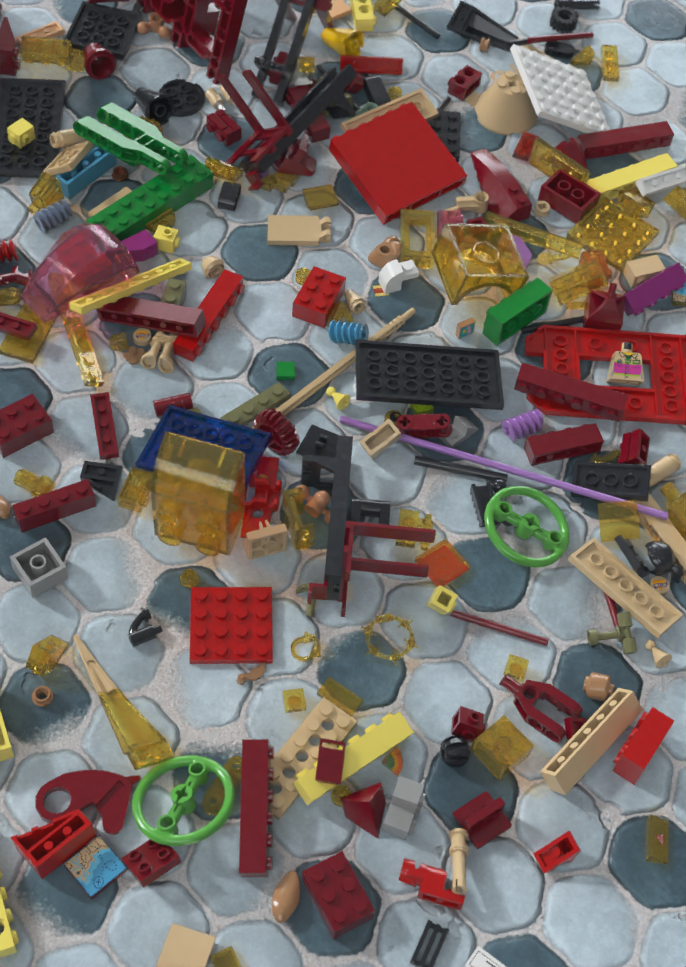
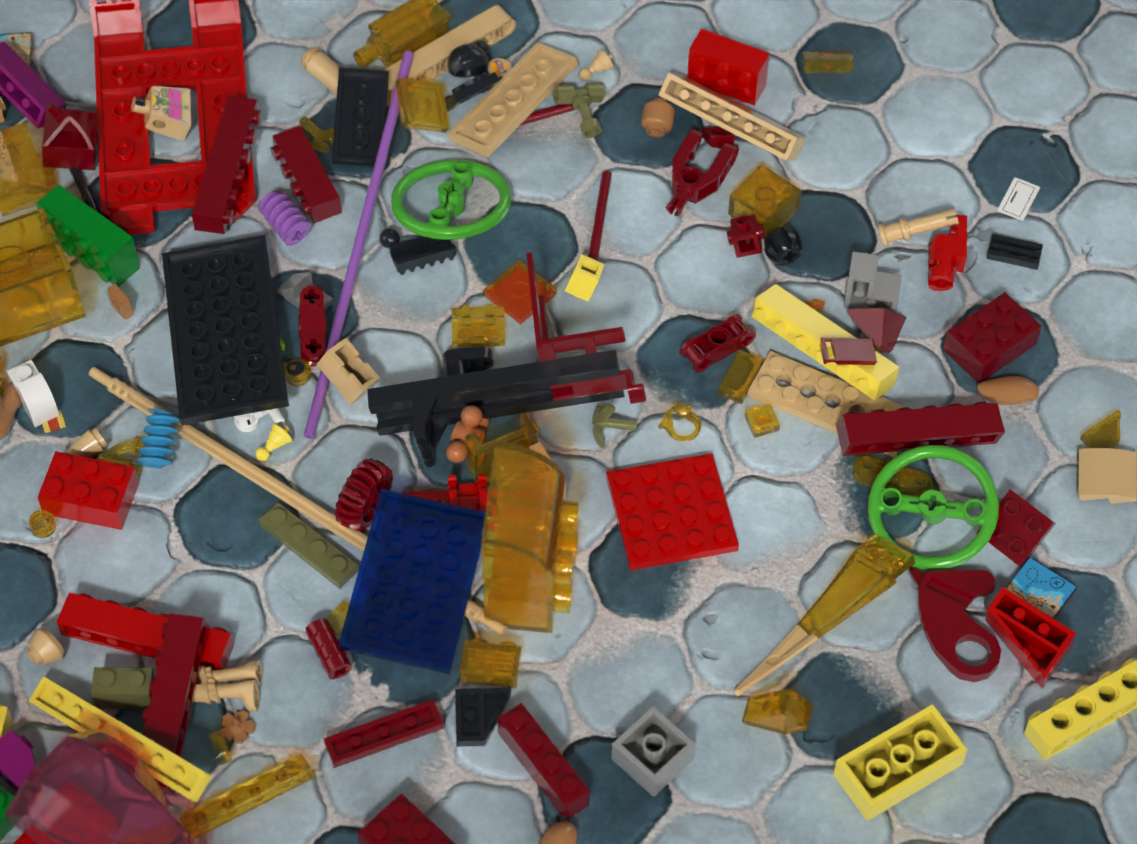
camera: 95 degrees left, 0 degrees up
clear yellow piece [13,469,56,497] -> none
medium nougat plate [32,686,54,707] -> none
black plant [128,607,163,647] -> none
tan tile [133,328,152,346] -> none
clear yellow plate [179,569,199,588] -> none
medium nougat piece [236,662,266,685] -> none
green tile [276,362,295,380] -> none
black piece [296,424,338,458] -> none
clear yellow piece [361,613,419,665] -> none
black piece [413,455,508,482] -> none
dark red bracket [452,791,512,849] -> none
clear yellow plate [503,654,529,681] -> none
red slope [533,831,581,873] -> none
dark red brick [618,429,650,465] -> none
none -> dark red piece [679,314,756,373]

